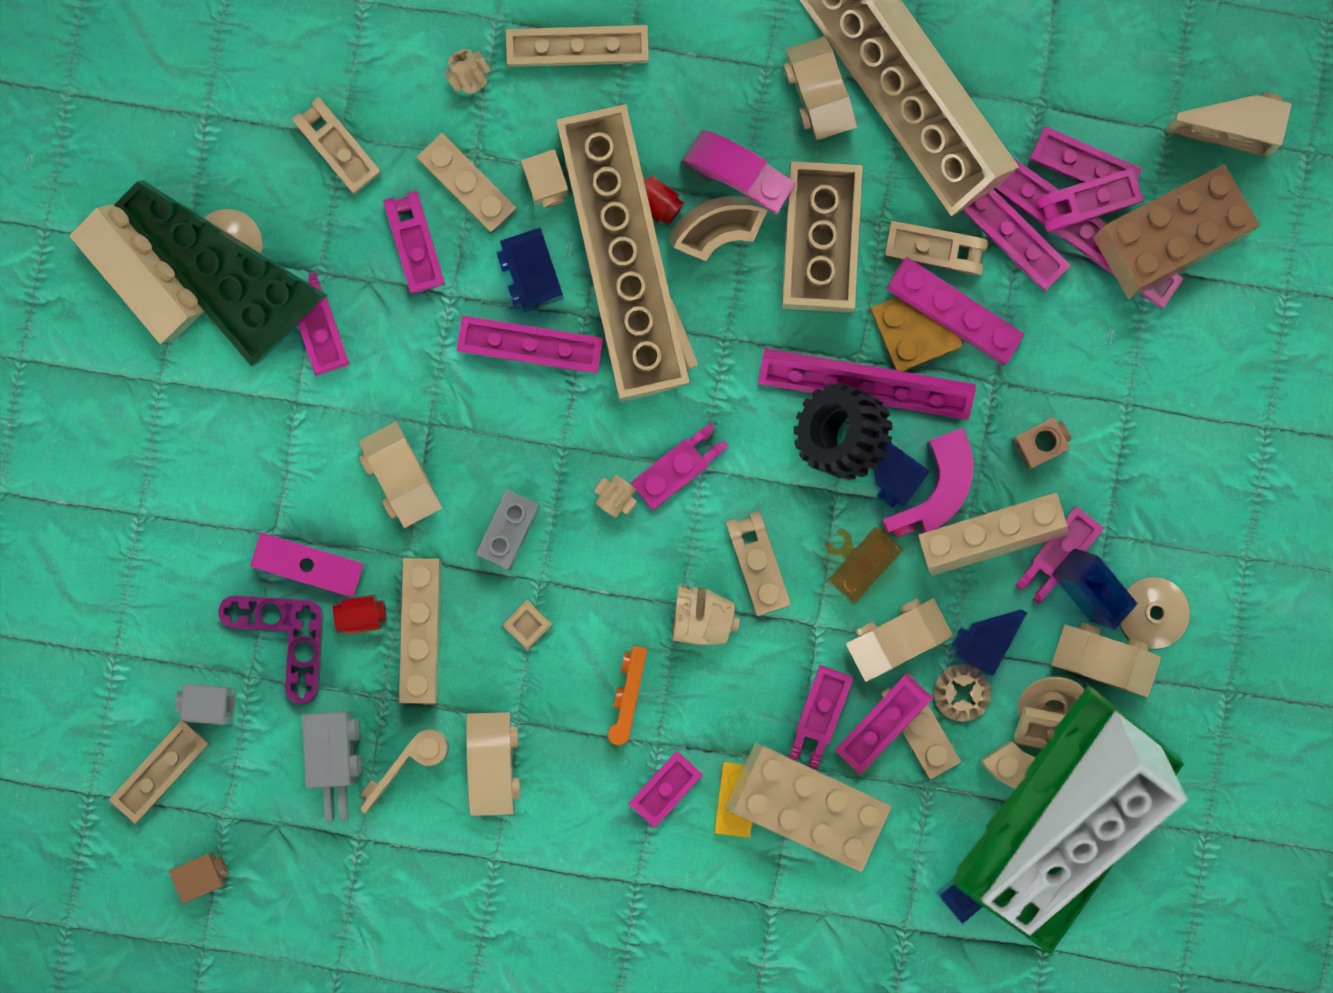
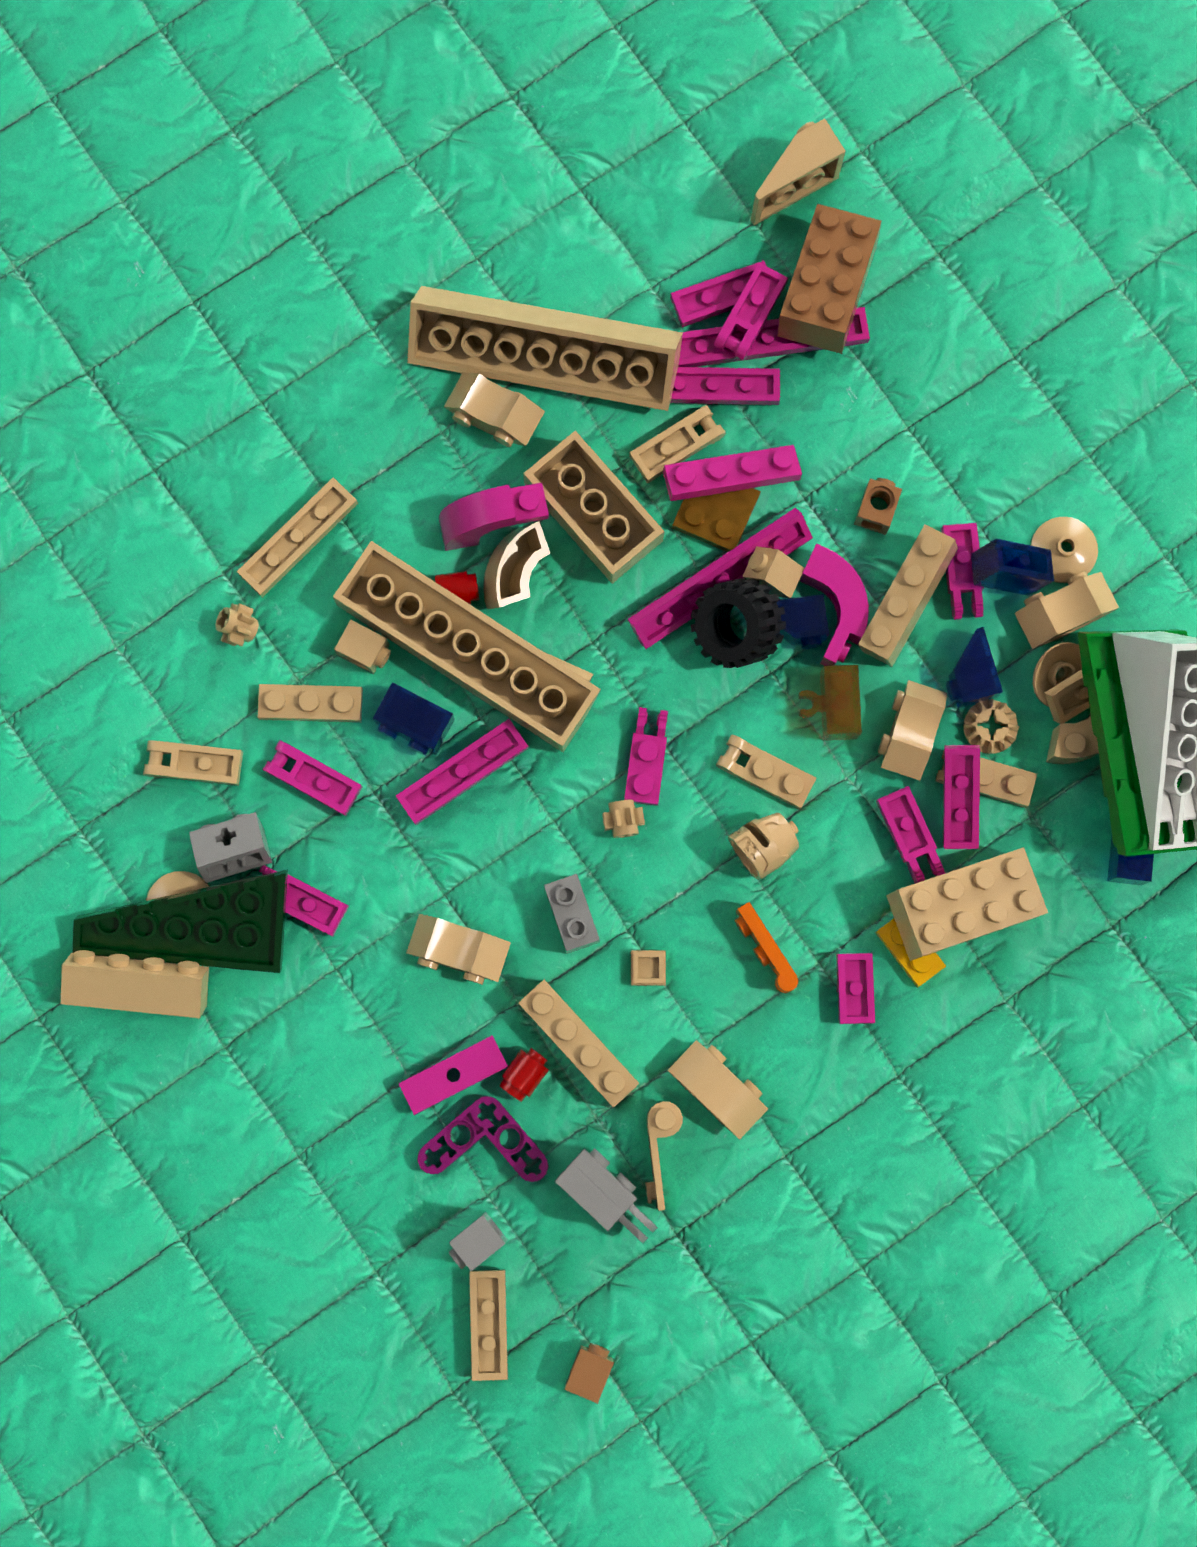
camera: 45 degrees left, 5 degrees down
none -> light grey brick [189,812,272,883]
none -> tan brick [742,546,805,599]

